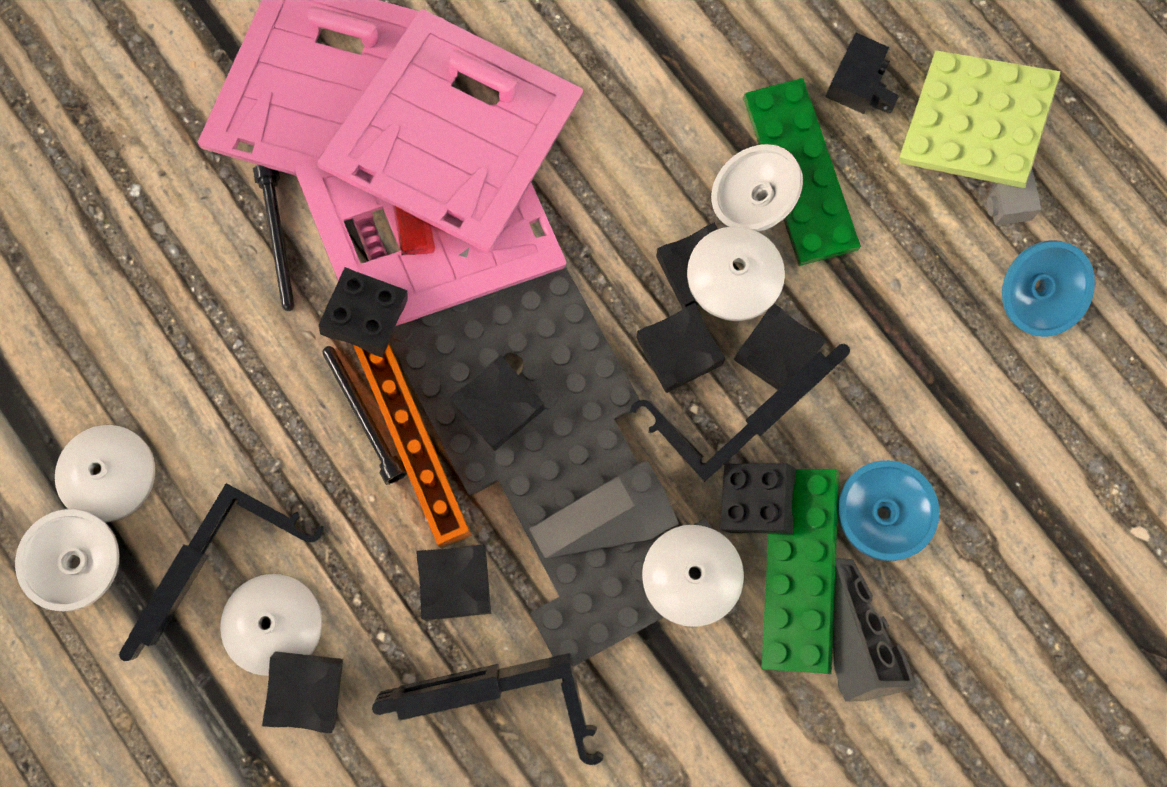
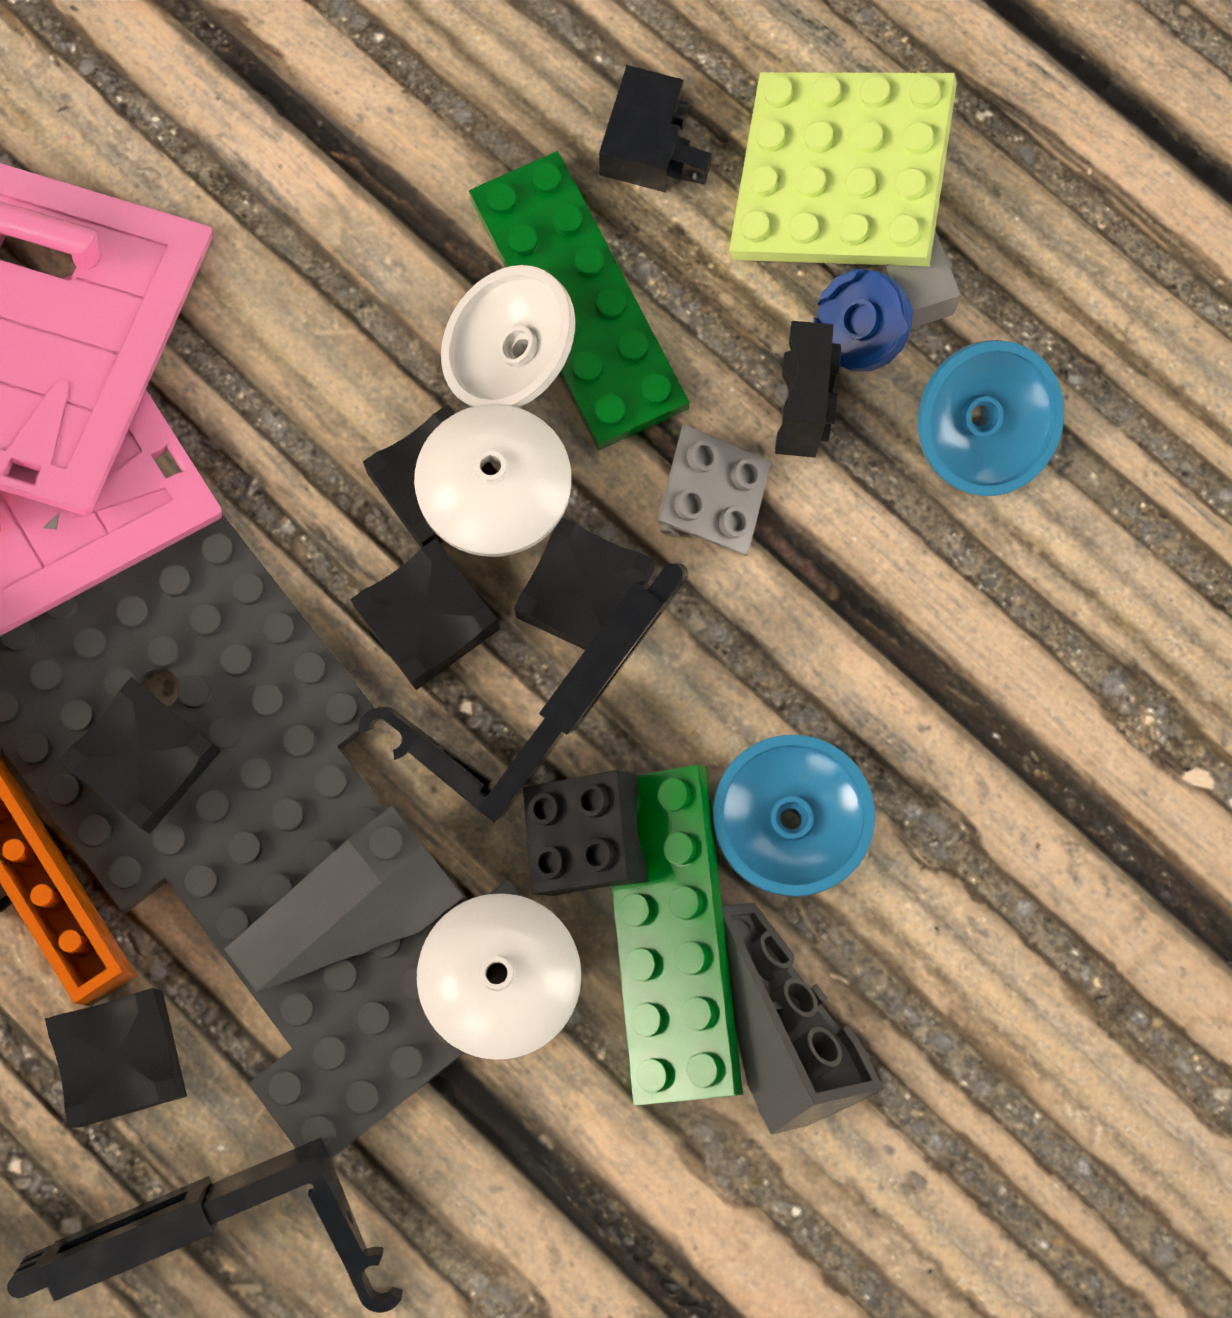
camera: 10 degrees left, 0 degrees up
none -> light grey hinge [657,424,771,556]
none -> black brick [775,321,841,458]
none -> blue tile [813,269,913,372]

